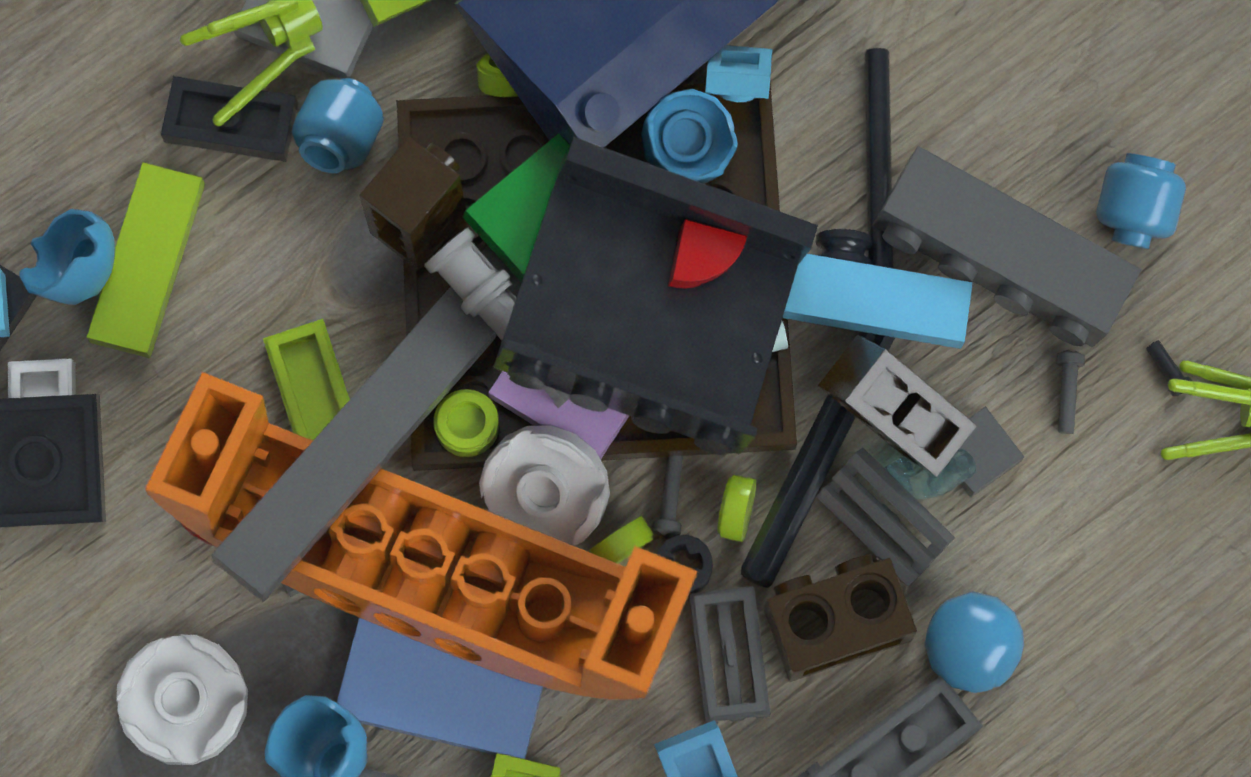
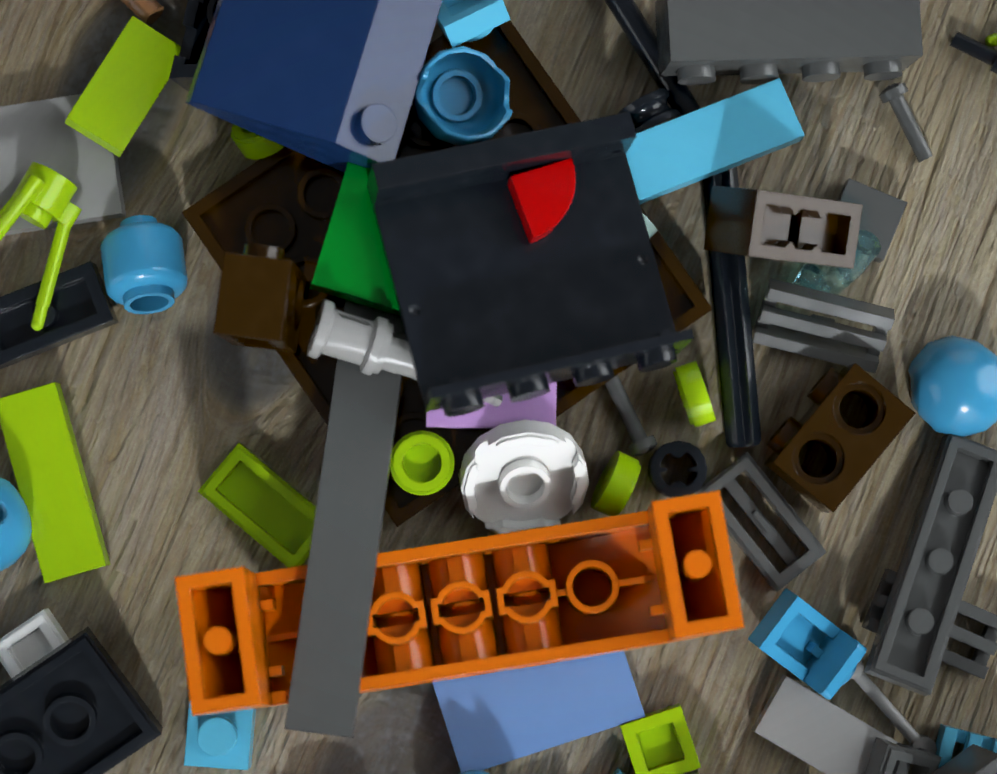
camera: 30 degrees left, 10 degrees up
none -> medium azure plate [184,701,256,770]

